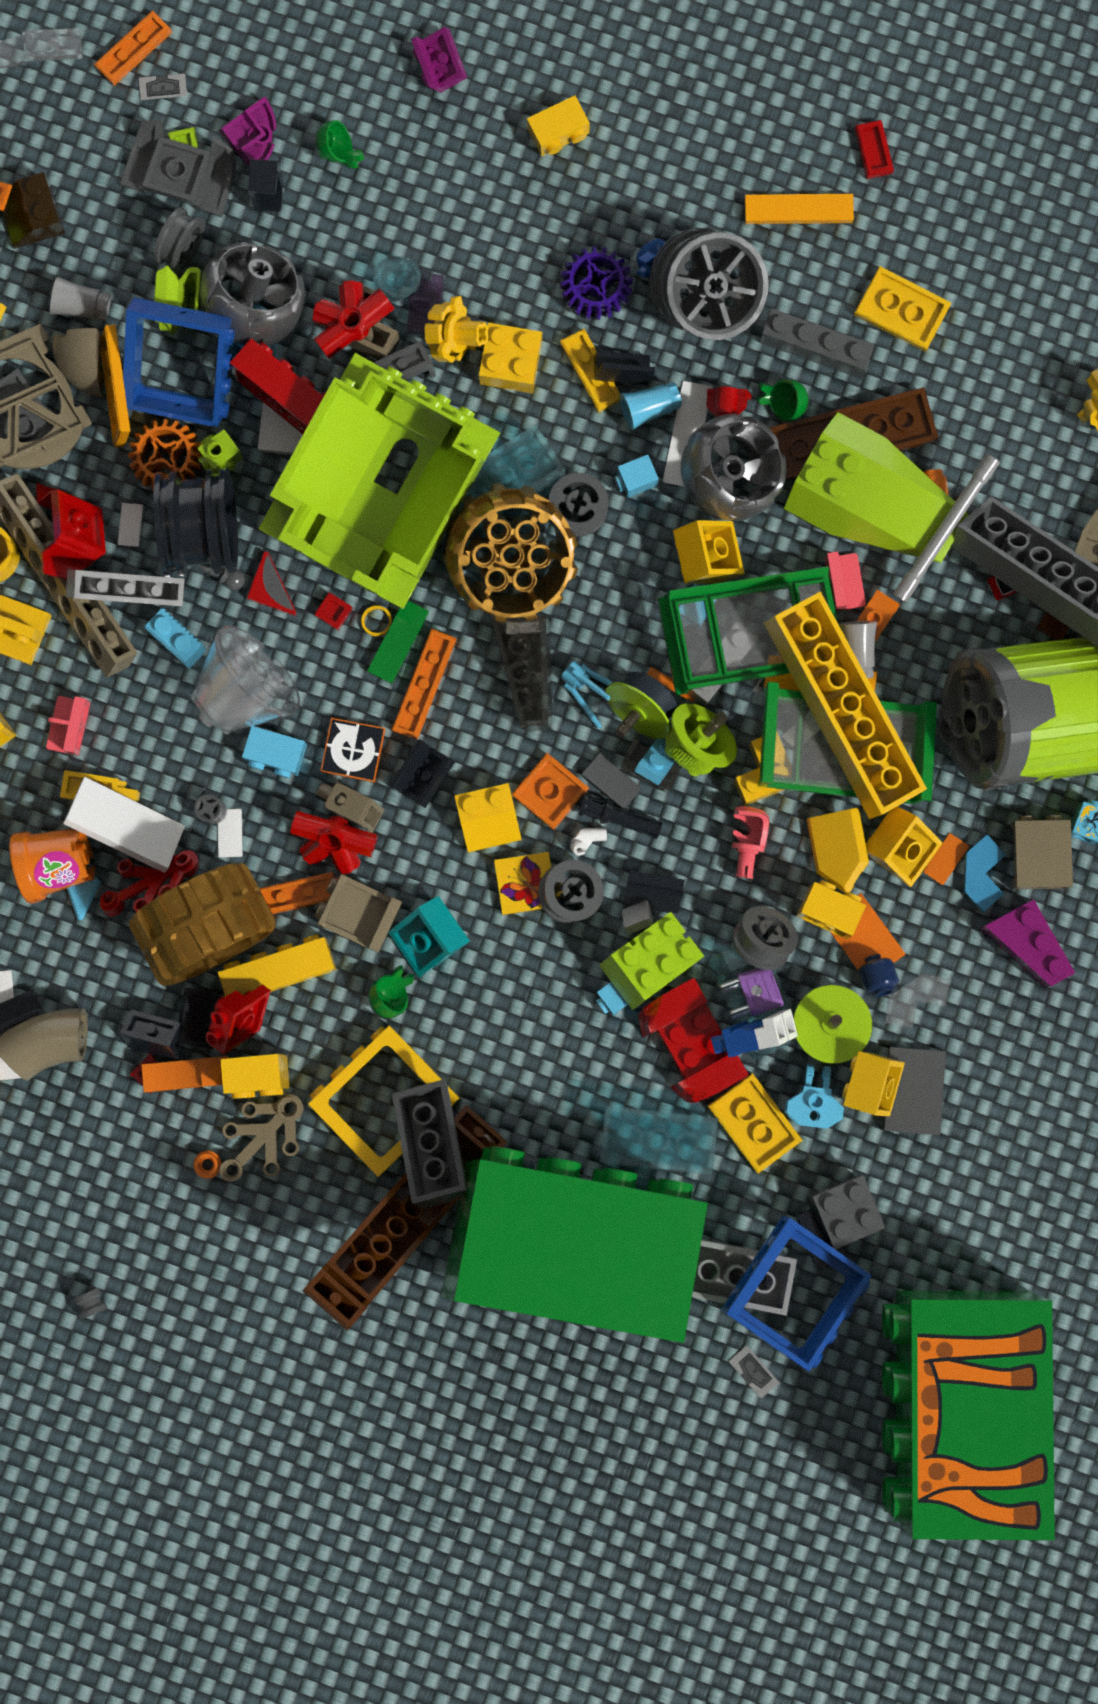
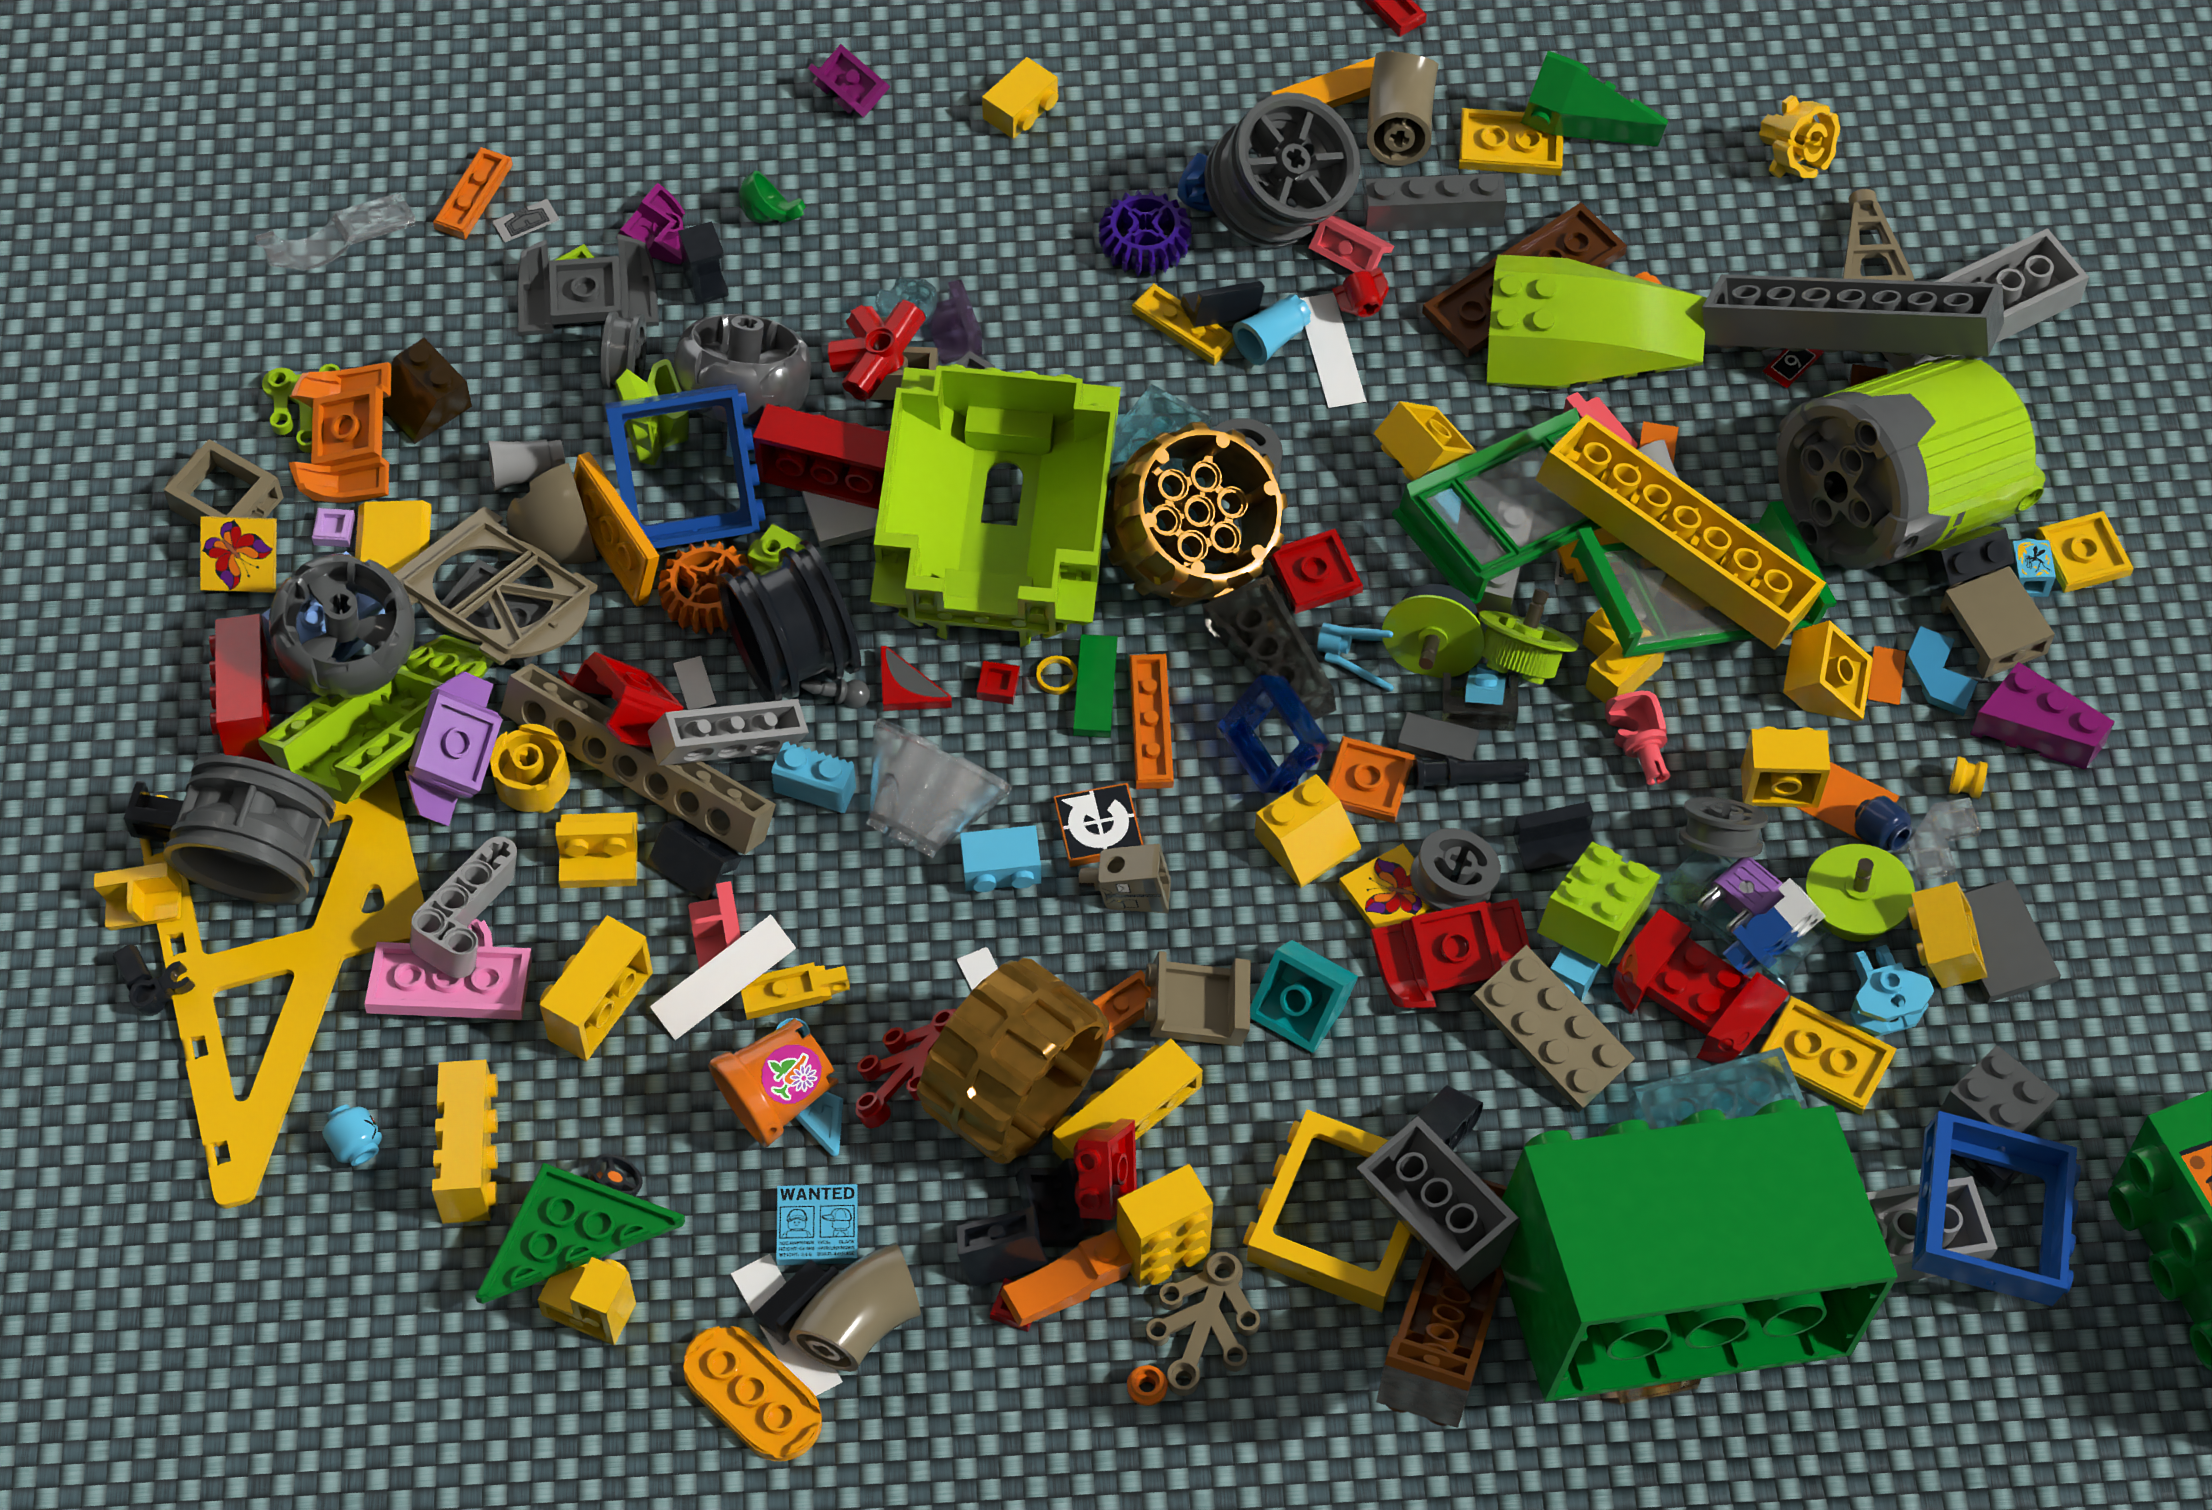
camera: 25 degrees left, 25 degrees down
white tile [63,777,185,873] -> none
dark grey wheel [194,794,227,824] -> none
red piece [290,811,378,874] -> none
green piece [368,965,414,1018] -> none
black bracket [390,739,455,808] -> none
yellow piece [425,296,489,363] -> none
yellow brick [479,323,542,394] -> none
white arm [570,827,607,856] -> none
medium azure brick [615,455,659,498] -> none
light grey tile [622,900,653,934] -> none
flat silver wheel [681,414,786,521] -> none
sticker [729,1346,779,1398] -> none
green piece [756,379,809,421] -> none
yellow tile [806,808,869,894] -> none
light grey piece [893,454,1000,603] -> none
none -> black panel [646,818,742,901]
none -> white sticker [650,914,796,1040]
none -> medium azure tile [776,1184,858,1265]
none -> clear blue window [1217,675,1330,794]
none -> red plate [1268,529,1363,614]
none -> coral panel [1308,216,1394,272]
none -> dark tan brick [1367,51,1439,166]
none -> red piece [1370,898,1531,1008]
none -> black beam [1411,1085,1483,1151]
none -> dark tan plate [1470,945,1635,1112]
none -> green wedge [1521,51,1668,147]
none -> black brick [1923,526,2015,586]
none -> yellow wheel [1949,756,1988,799]

